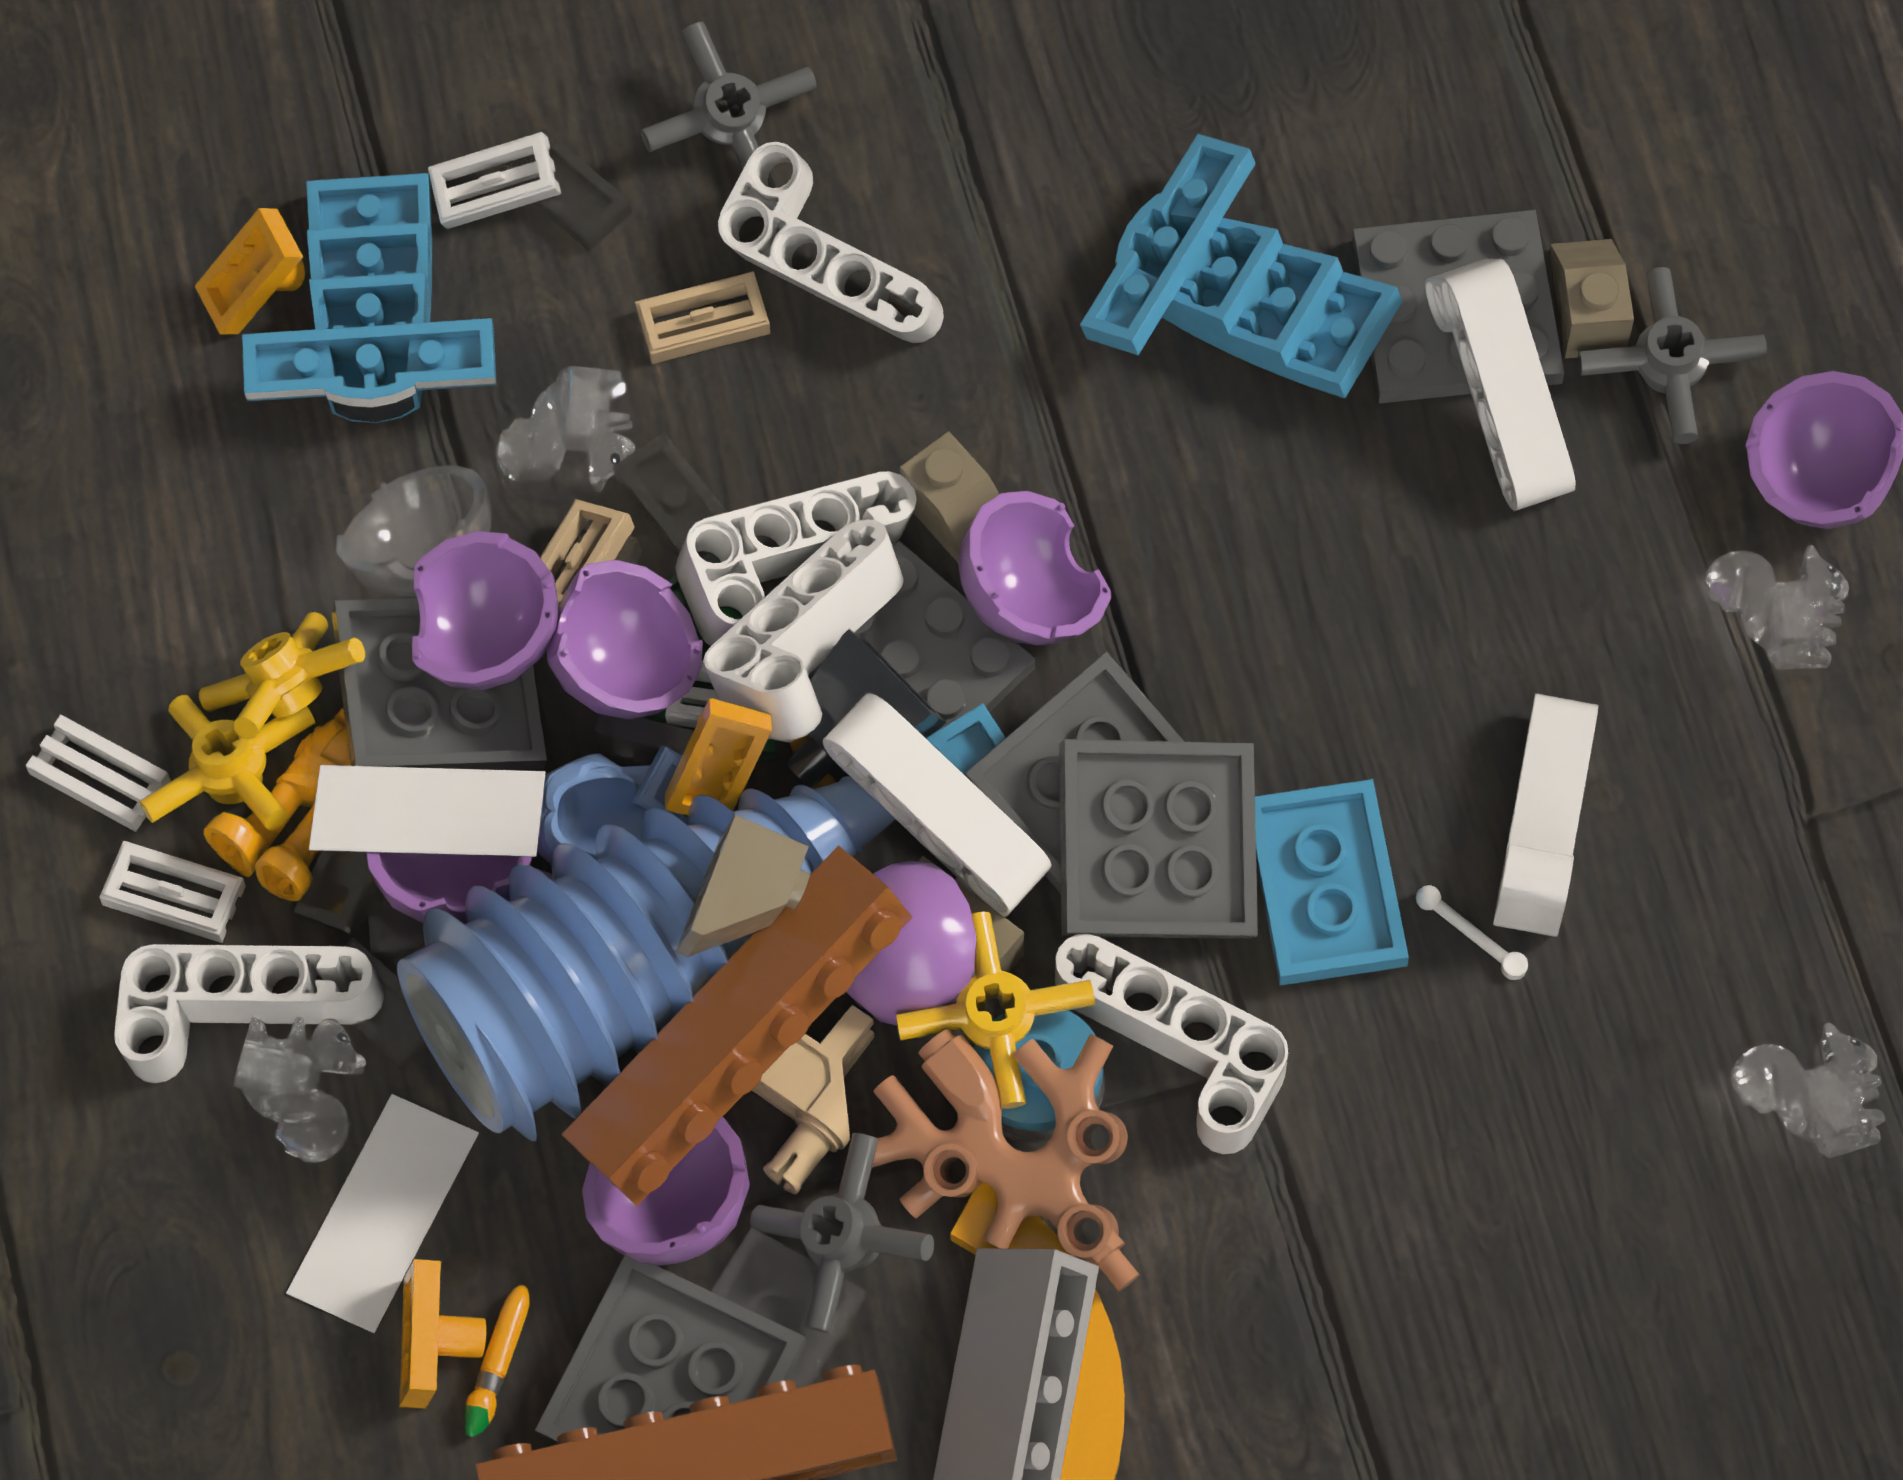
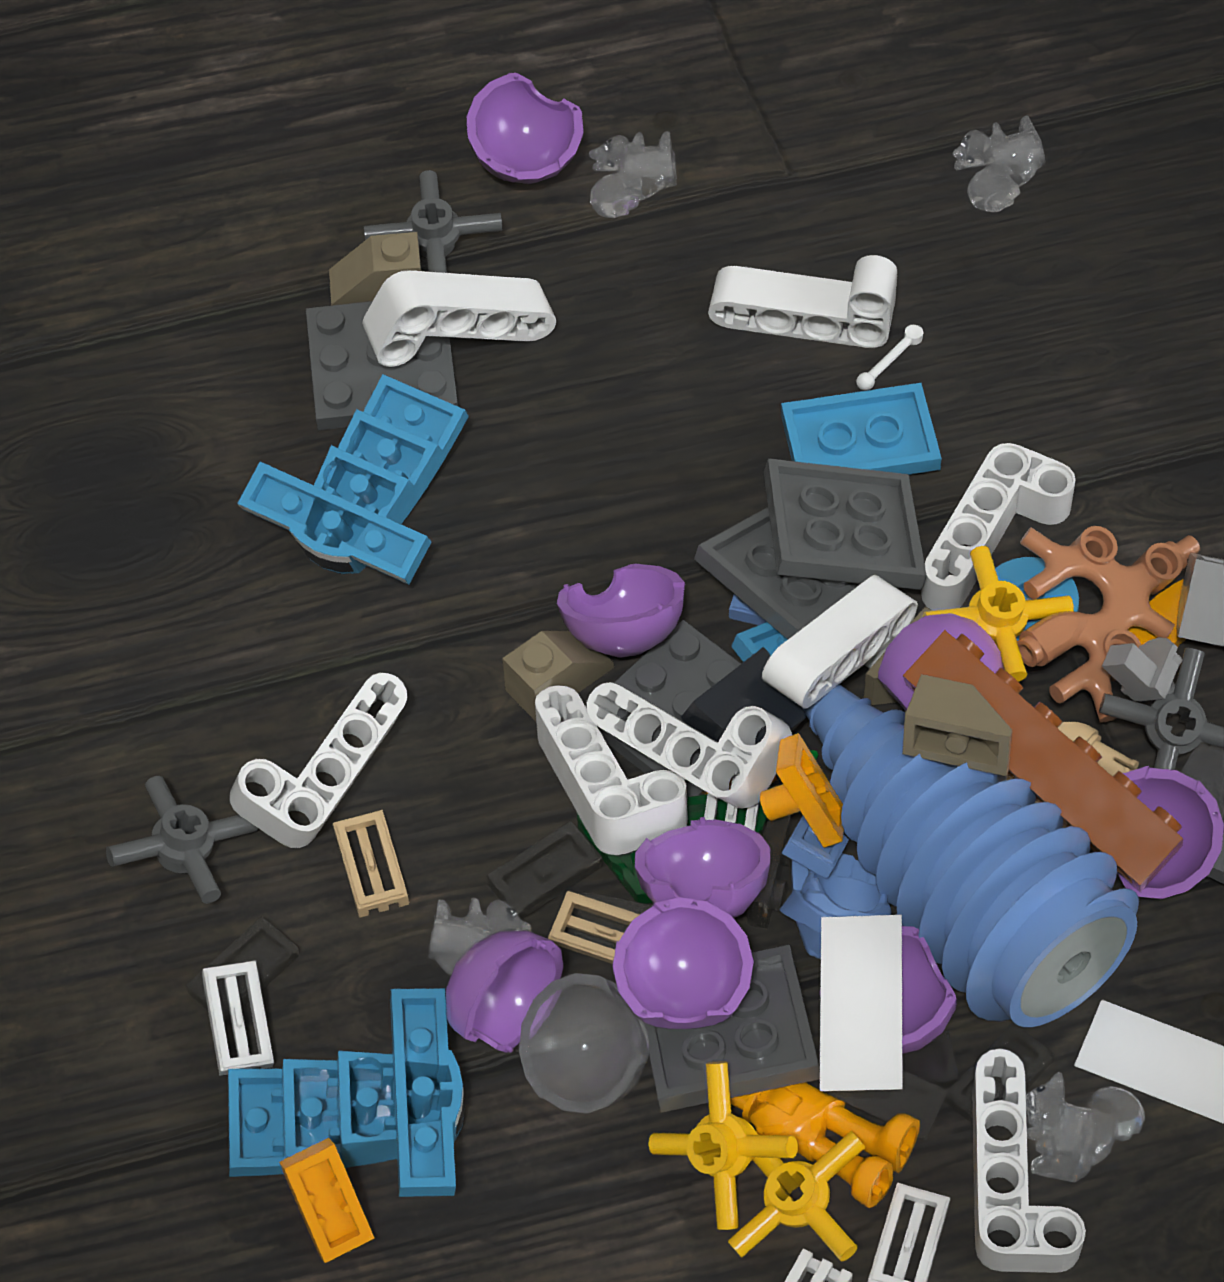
camera: 90 degrees left, 10 degrees down
none -> medium lavender cylinder [446,930,563,1053]
none -> light grey piece [1102,637,1183,701]

